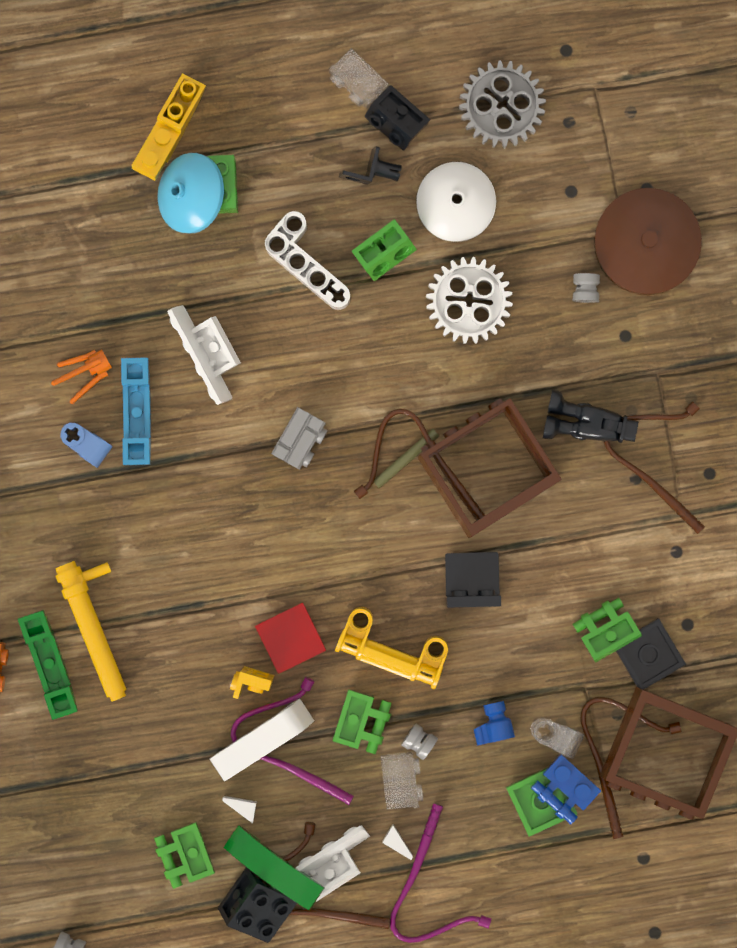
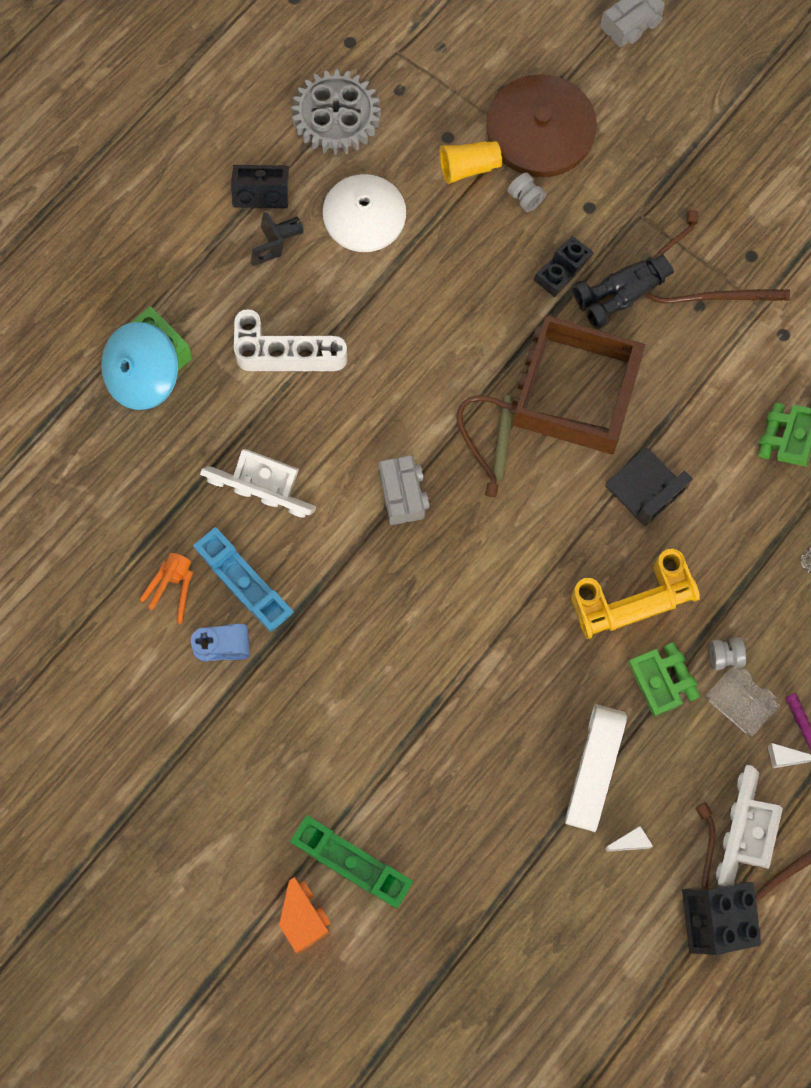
camera: 50 degrees left, 15 degrees down
yellow cylinder [55,561,127,702] -> none
yellow slope [132,73,206,181] -> none
bright green plate [154,822,215,889] -> none
green slope [223,825,325,910] -> none
yellow bracket [230,666,275,699] -> none
magenta piece [231,677,354,805] -> none
red tile [255,602,326,674] -> none
clear bracket [329,48,389,109] -> none
bright green brick [352,219,417,281] -> none
white gear [426,257,513,344] -> none
blue piece [474,701,515,746] -> none
none -> yellow plant [439,141,502,184]
none -> black slope [534,236,594,297]

